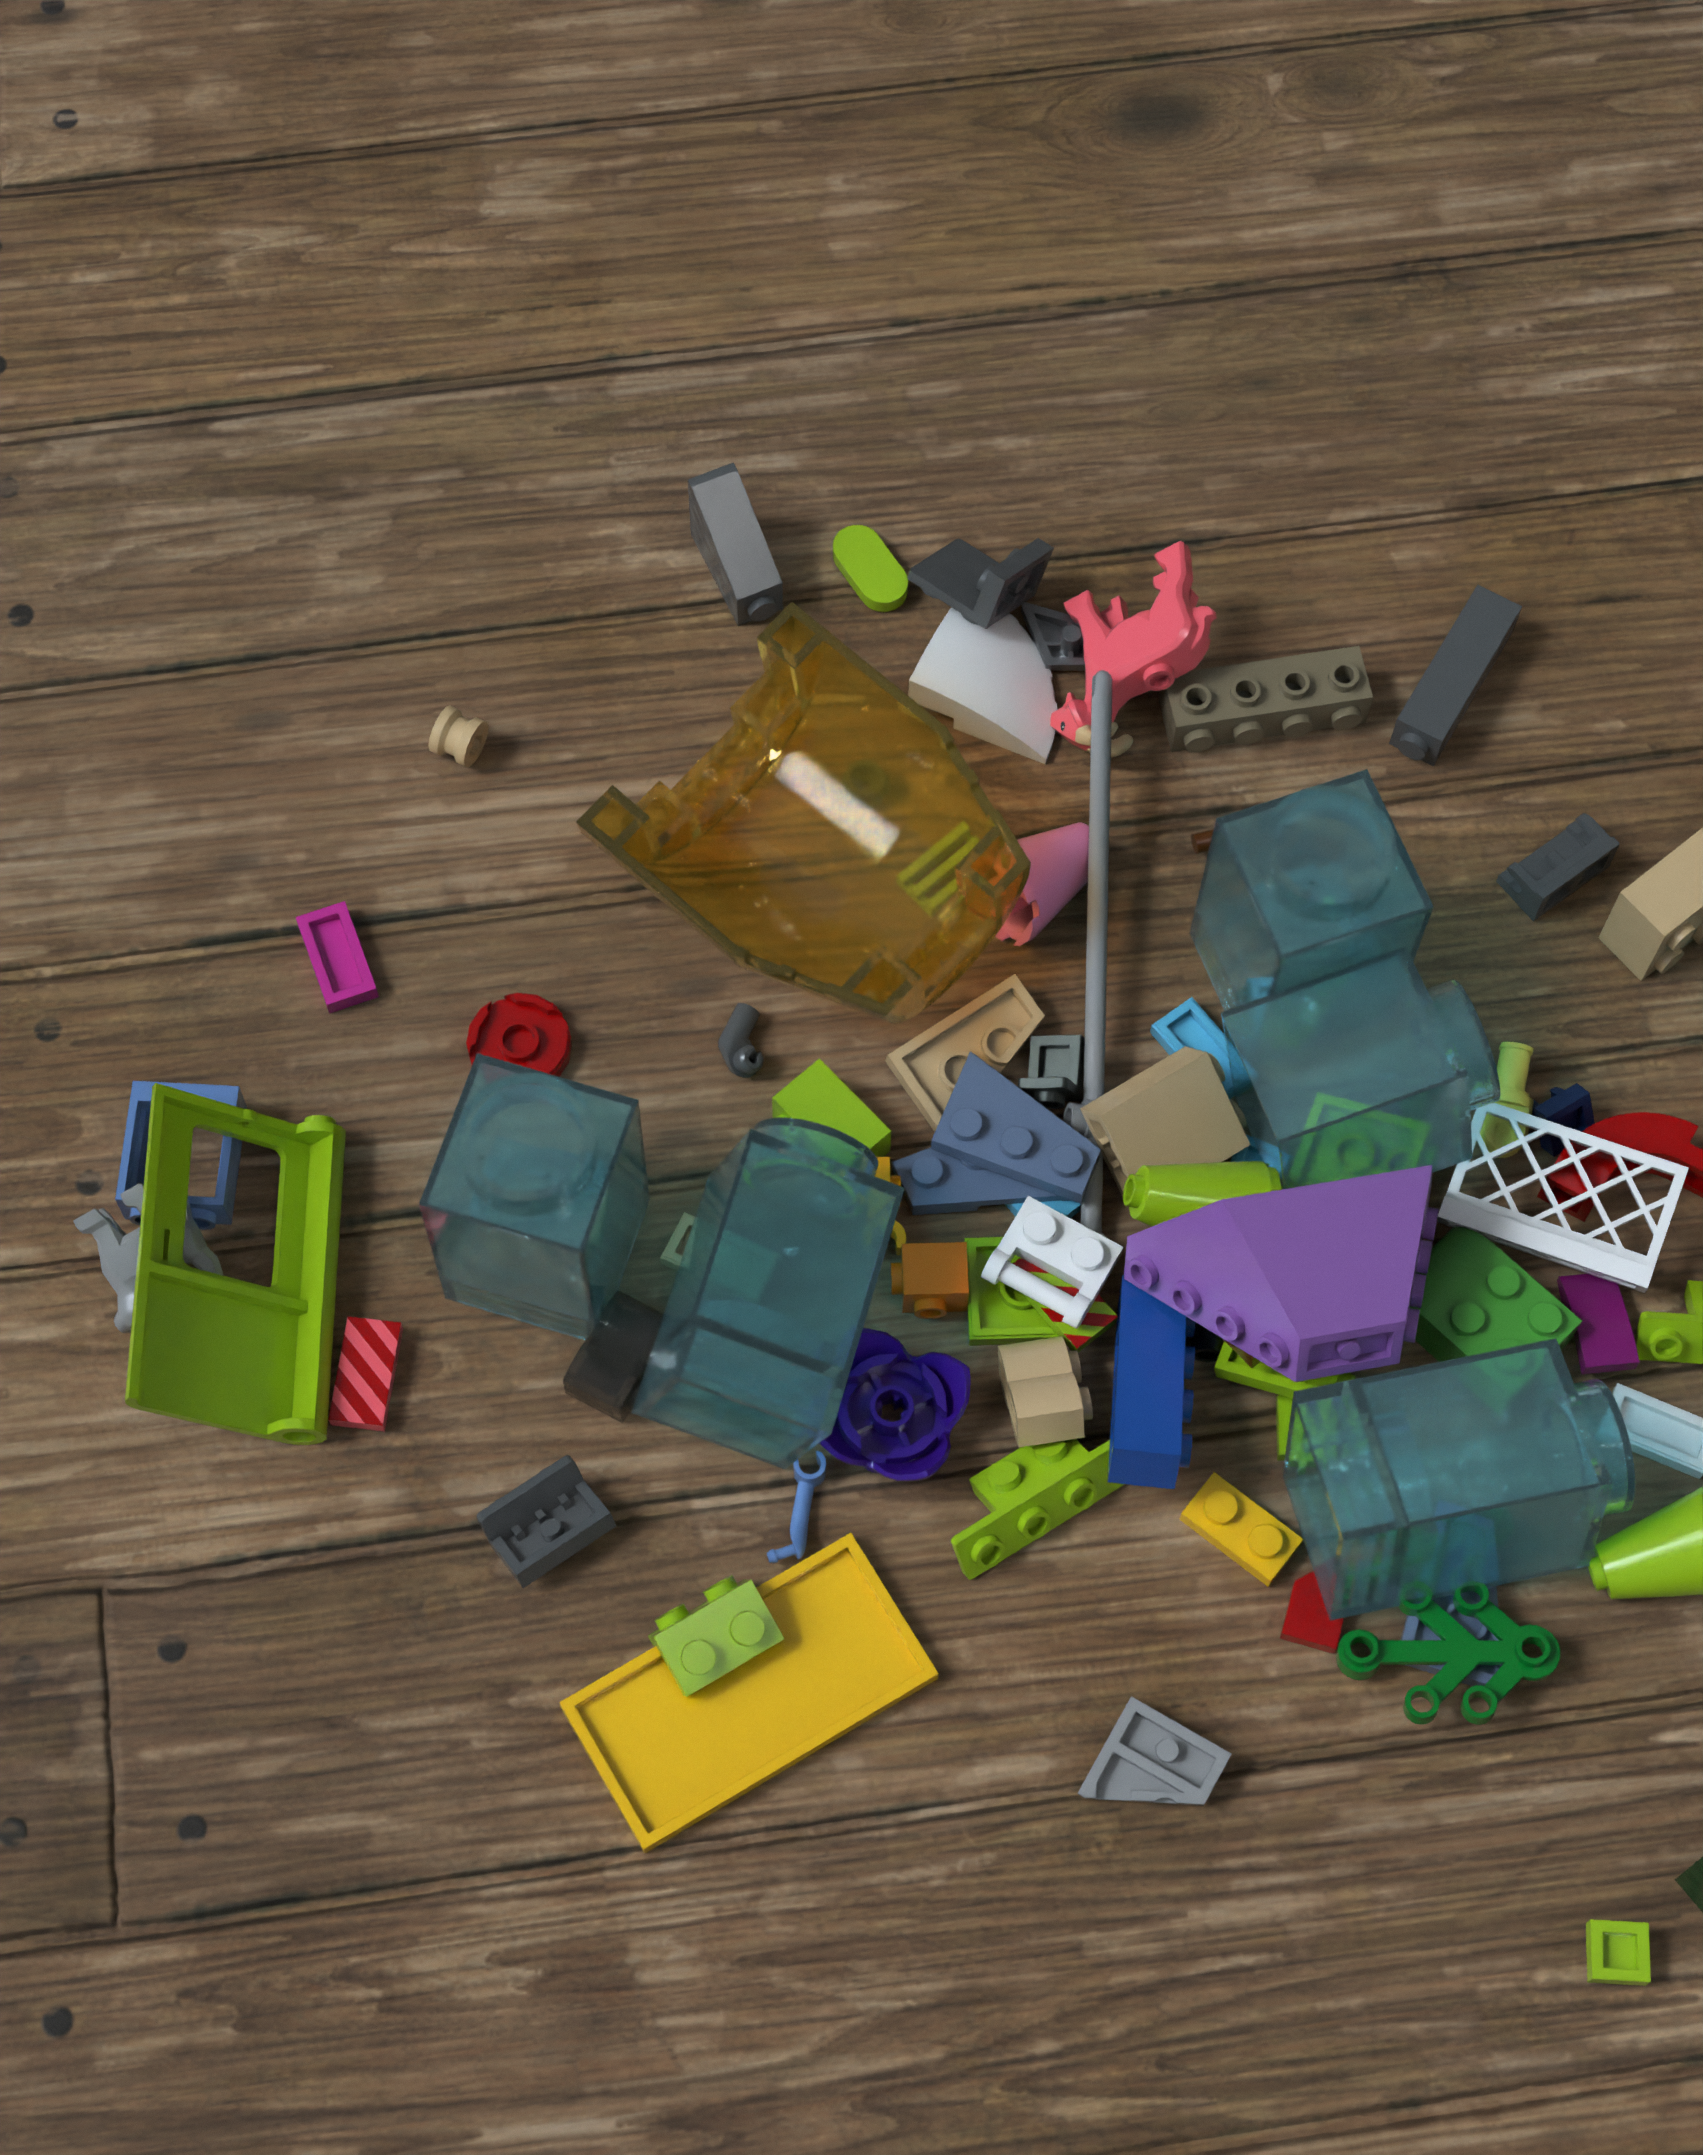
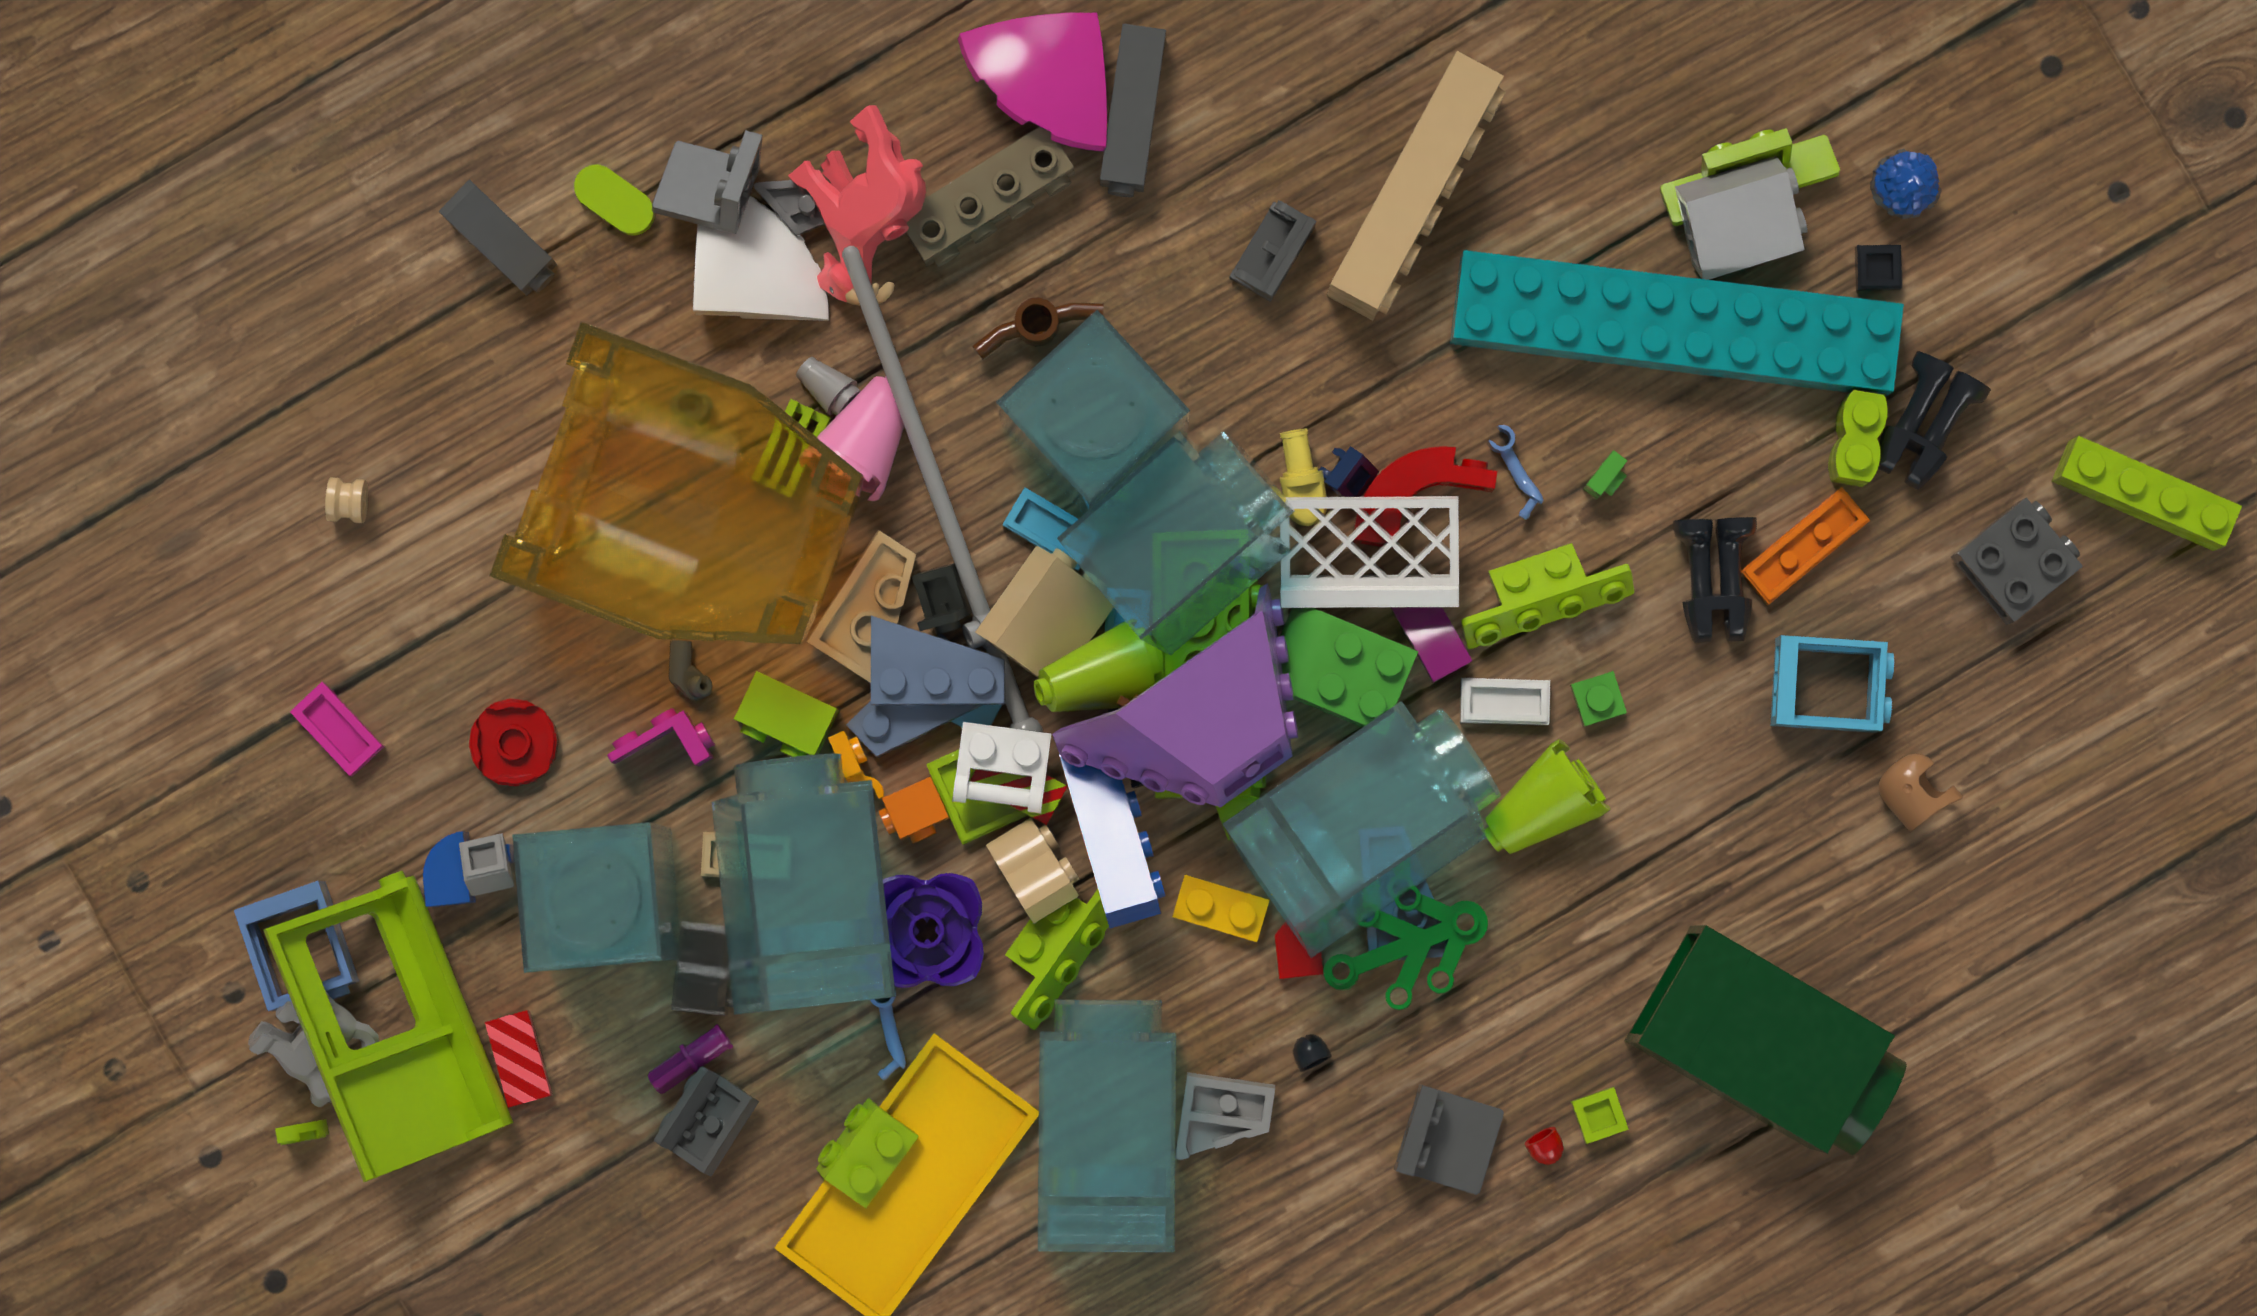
camera: 20 degrees left, 20 degrees up
none -> lime tile [275,1119,329,1145]
none -> blue brick [423,831,516,907]
none -> light grey slope [459,833,514,896]
none -> dark pink bracket [607,708,715,767]
none -> magenta axle [648,1024,733,1094]
none -> light grey cone [796,357,861,416]
none -> dark pink brick [958,12,1107,151]
none -> clear light blue container [1038,999,1176,1252]
none -> black hinge [1292,1034,1332,1072]
none -> dark grey bracket [1394,1084,1504,1195]
none -> red hinge [1524,1127,1564,1165]

